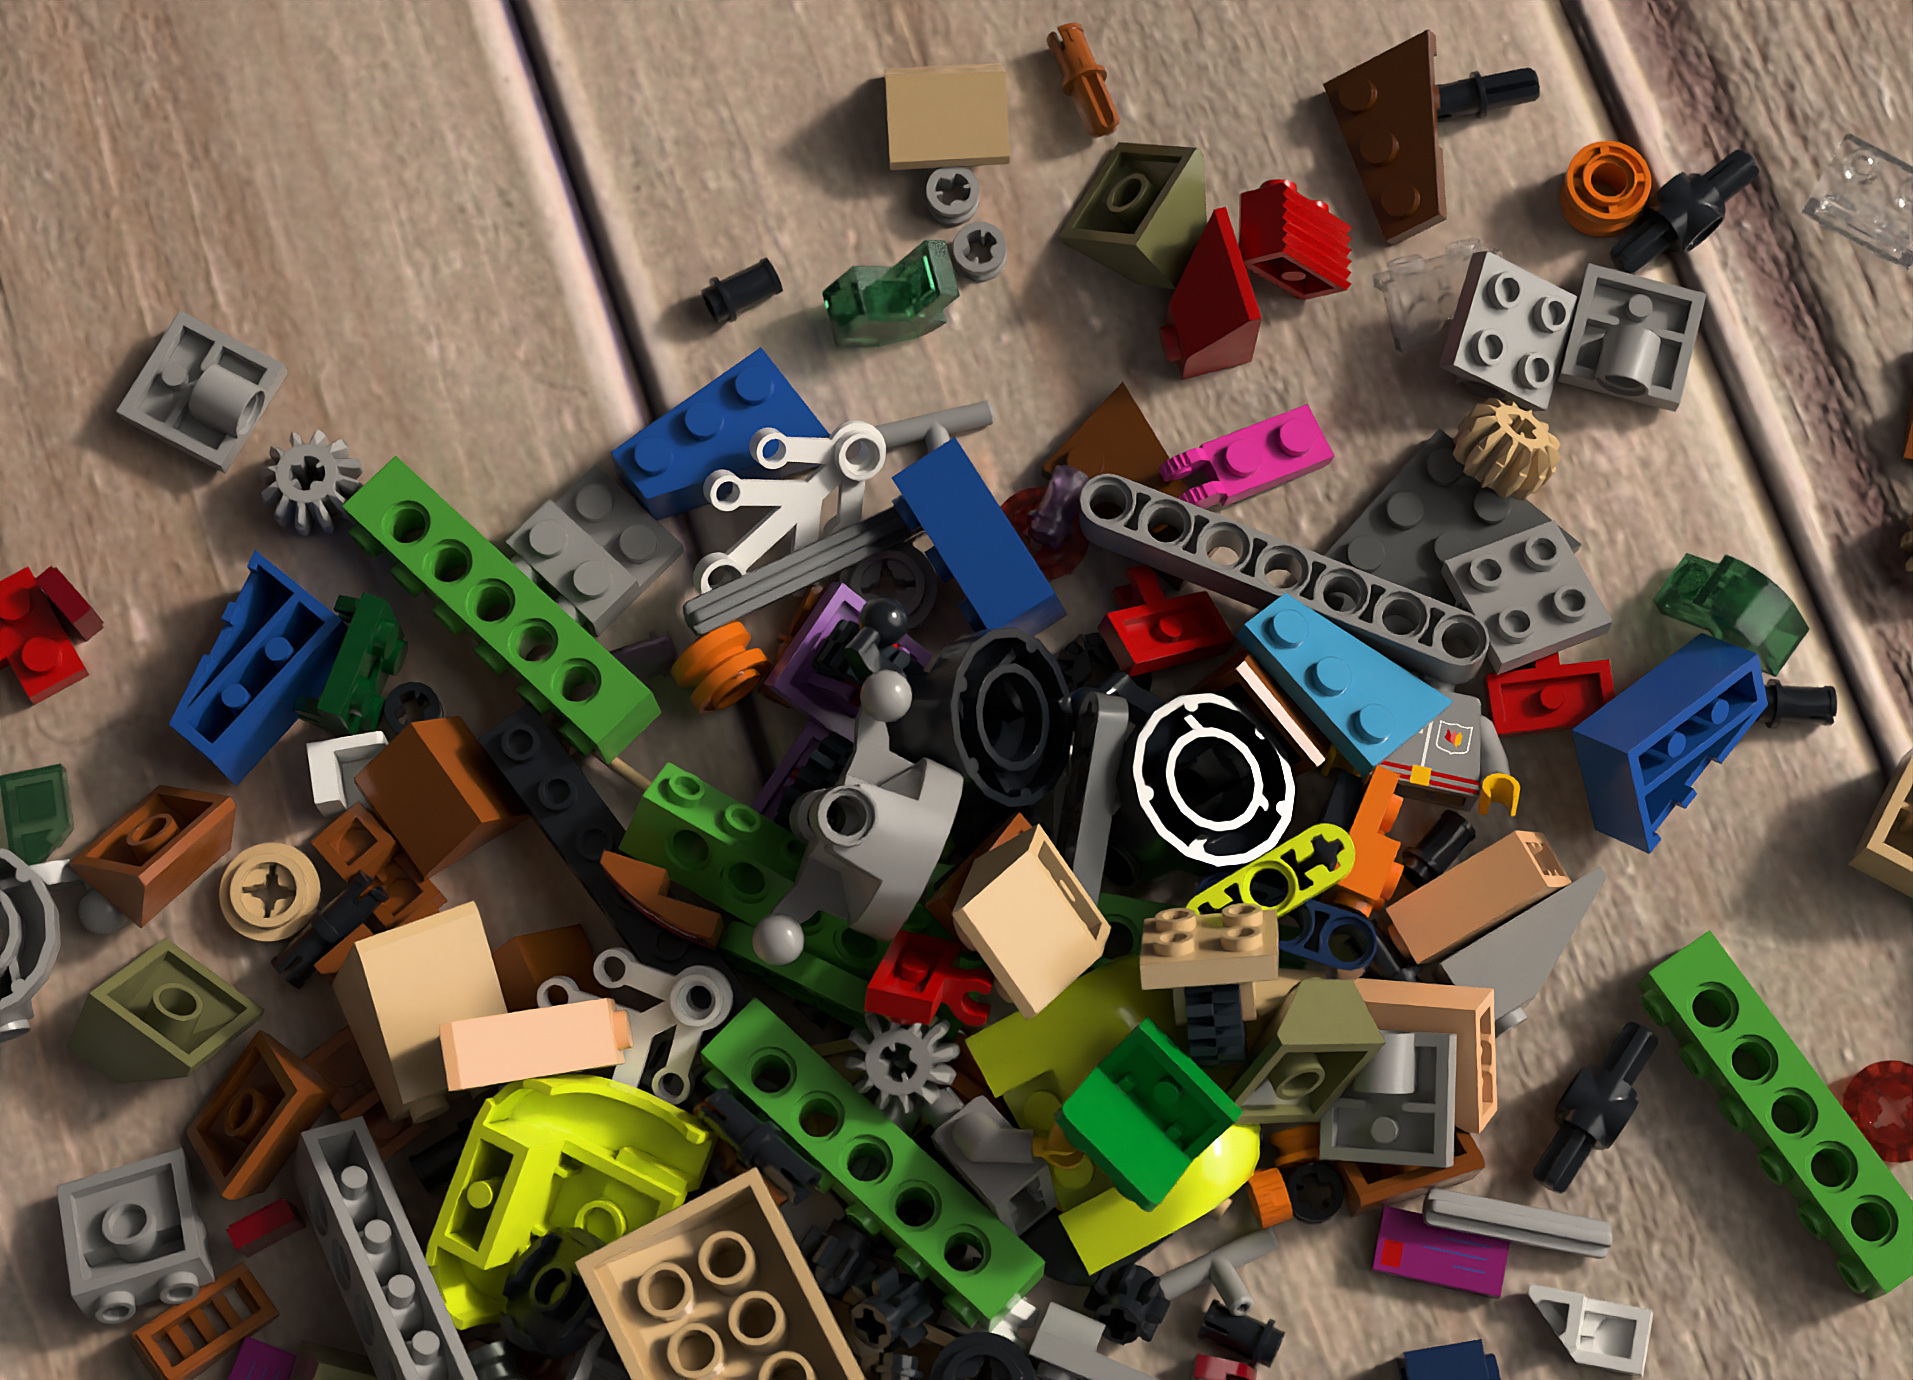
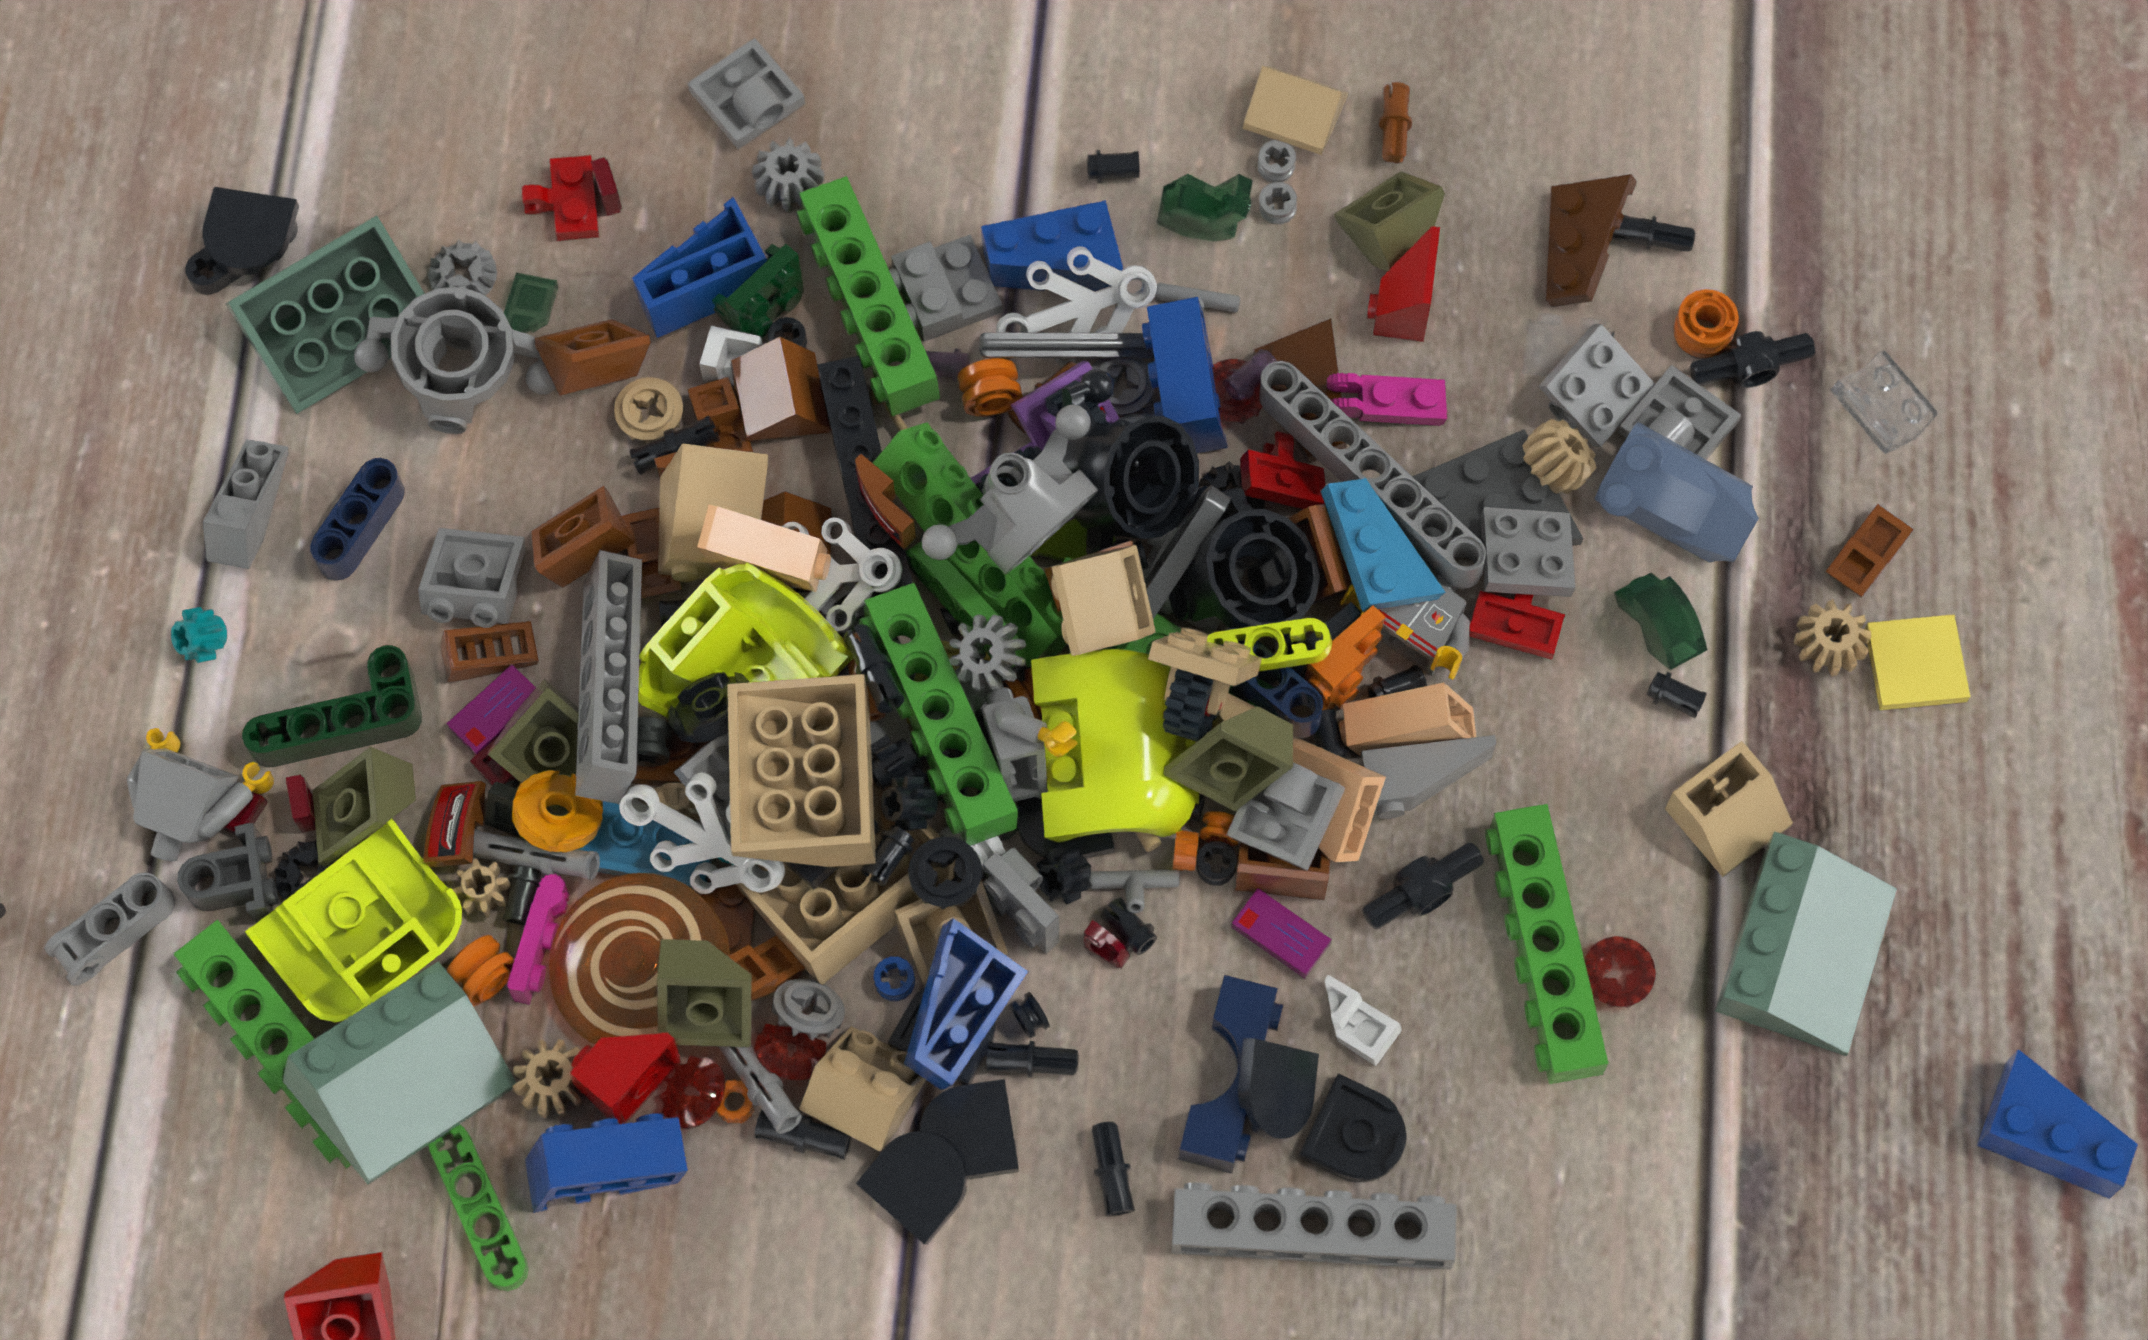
camera: 25 degrees right, 5 degrees down
olive slope [67,938,265,1084] -> none
dark red tile [226,1198,306,1257] -> none
red plate [864,929,995,1026] -> none
green bracket [1054,1016,1243,1212] -> none
red brick [1238,179,1352,300] -> none
light grey axle [1422,1187,1612,1259] -> none
blue wedge [1572,633,1768,854] -> none
none -> sand blue slope [1594,422,1759,563]

